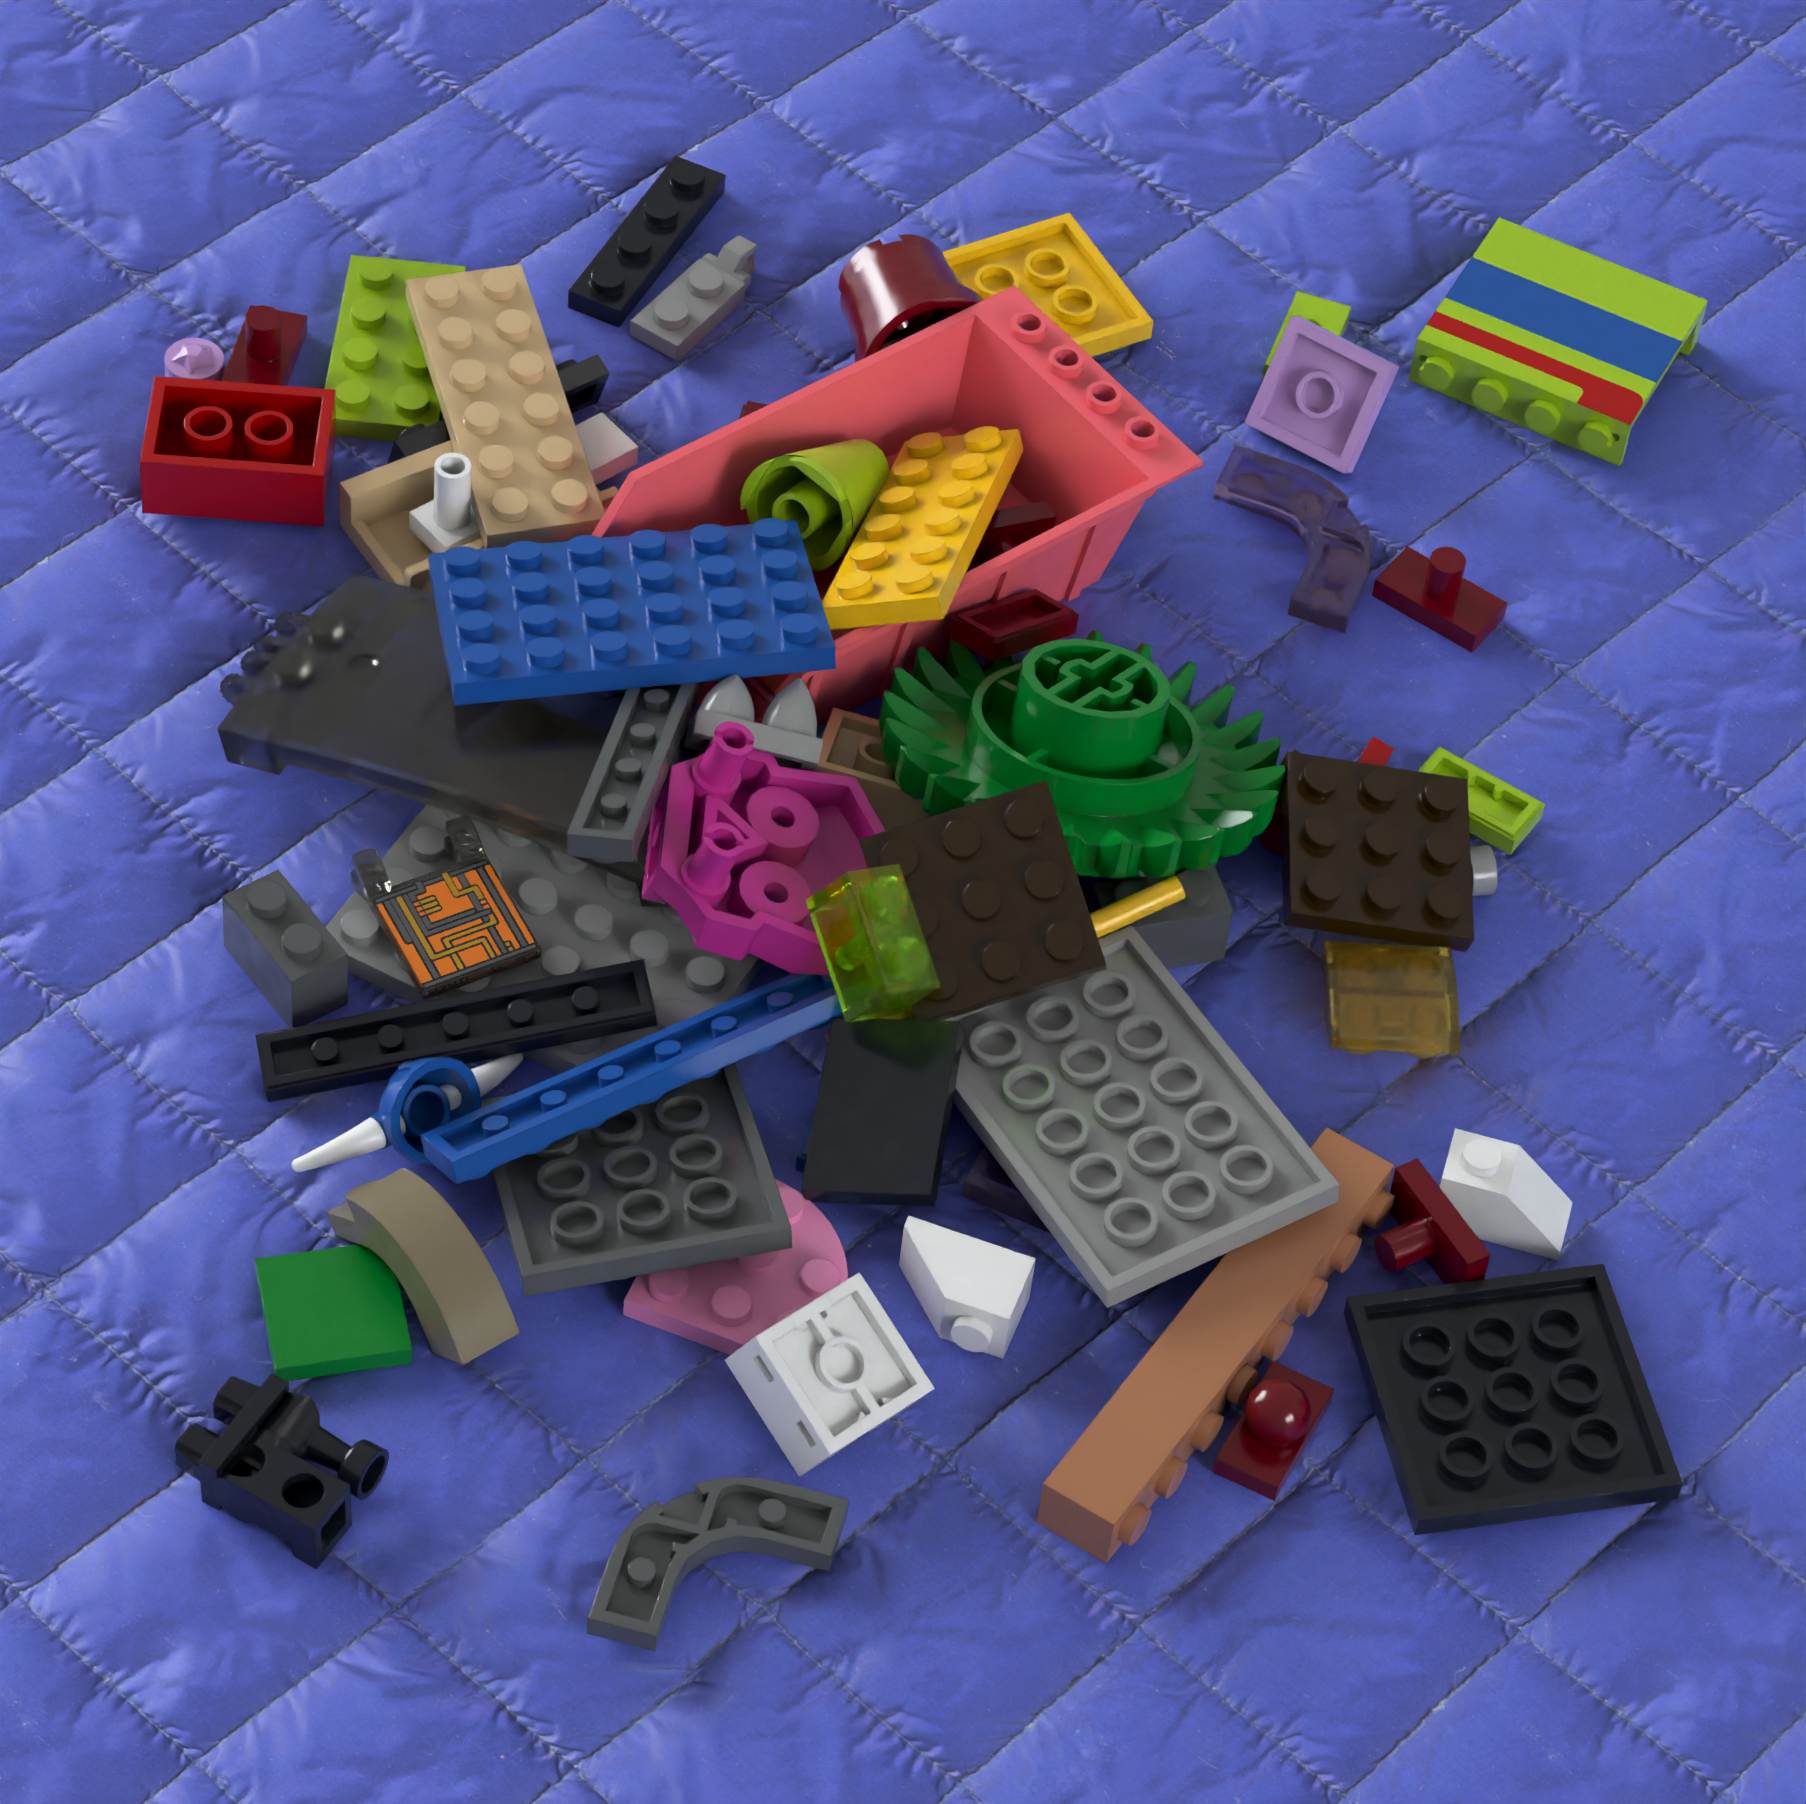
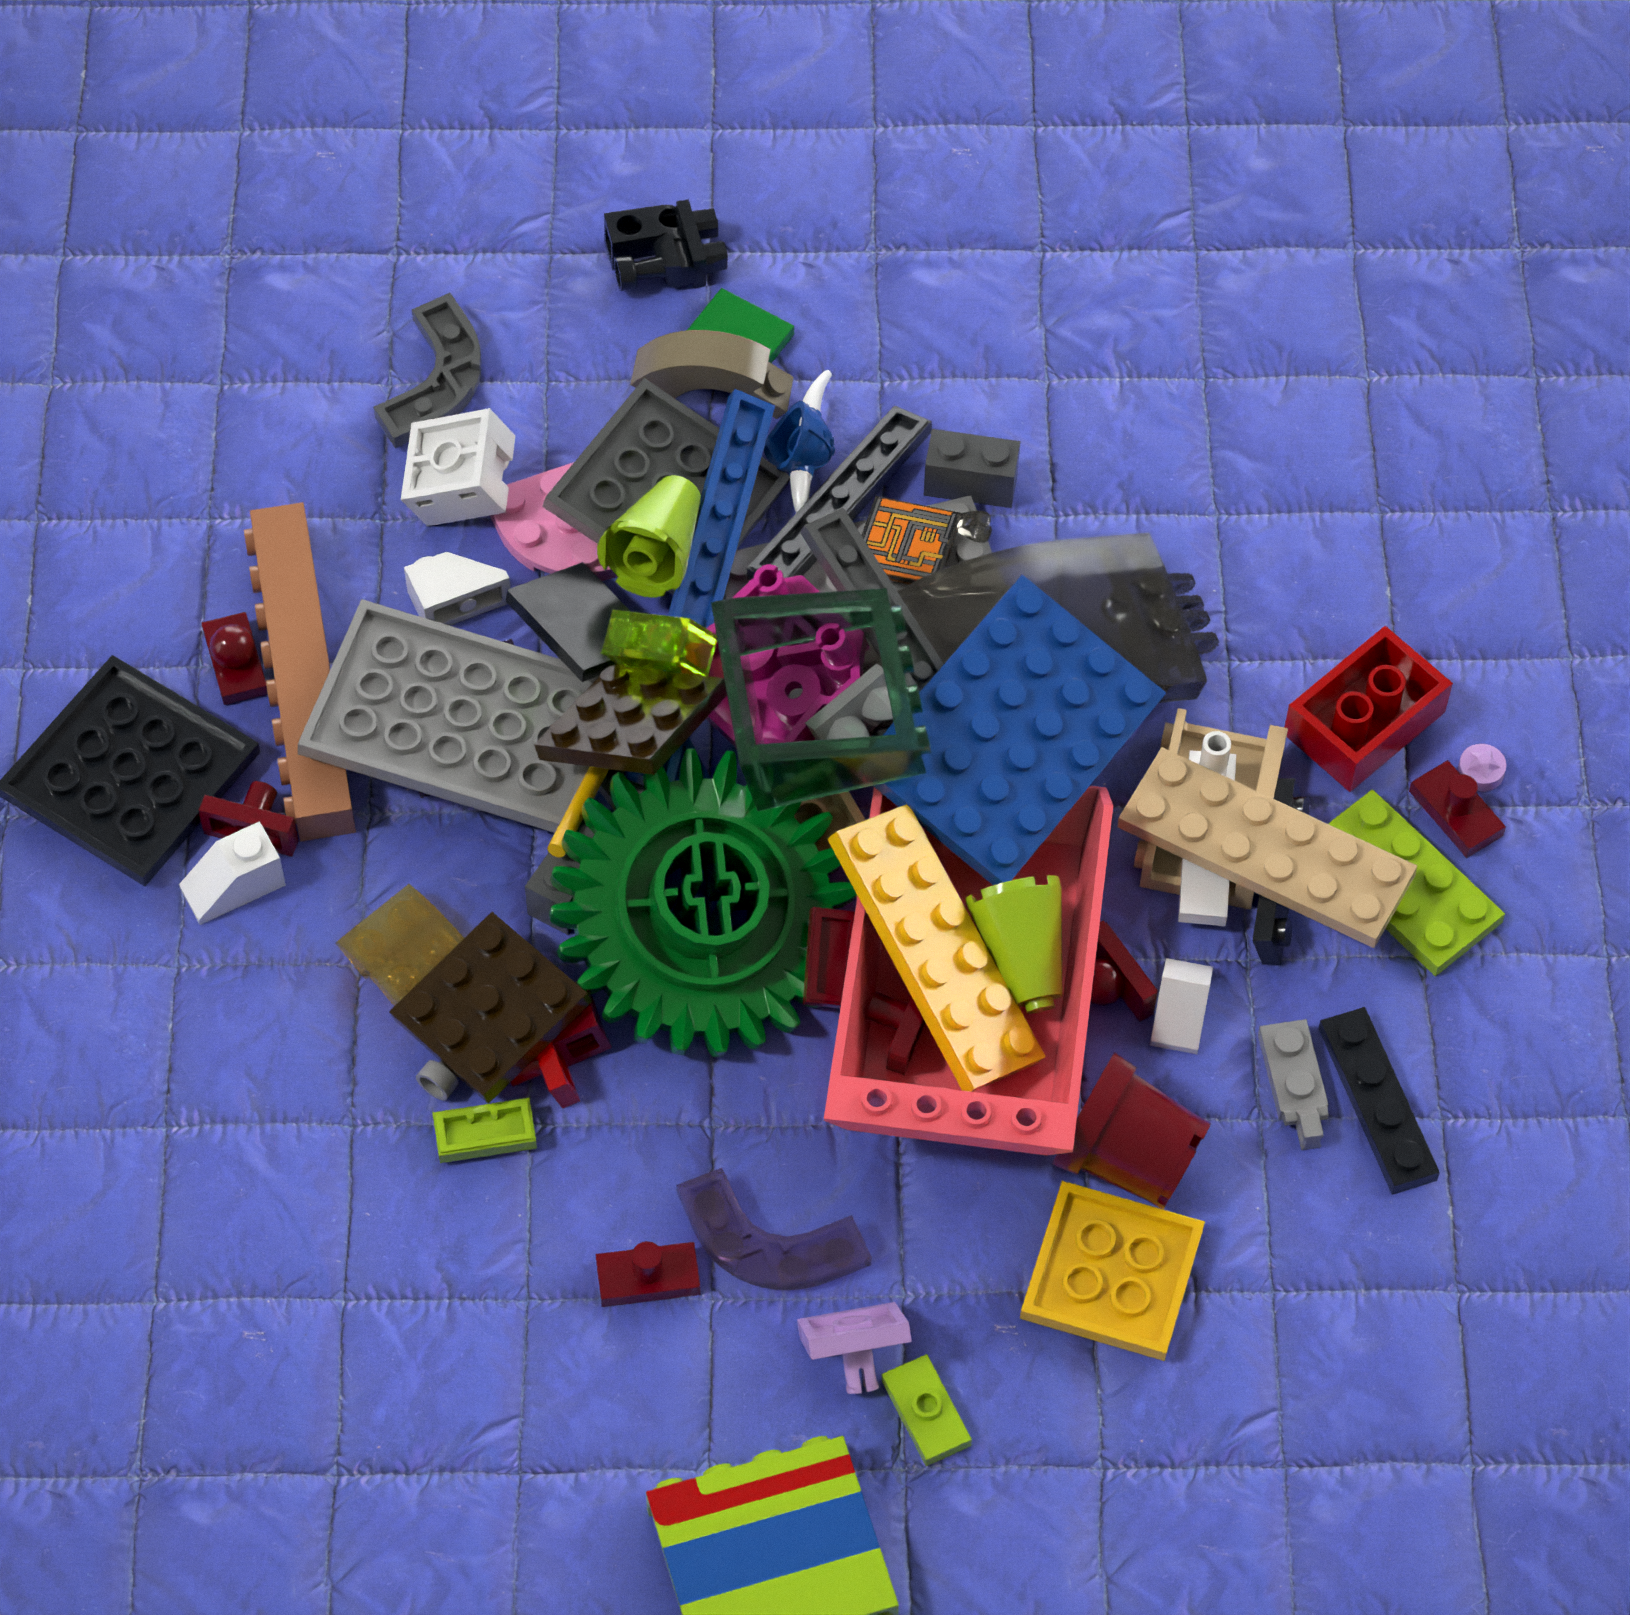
camera: 140 degrees right, 10 degrees up
none -> lime cone [597,475,701,598]
none -> clear green windscreen [711,588,932,811]
none -> white slope [1150,958,1213,1054]

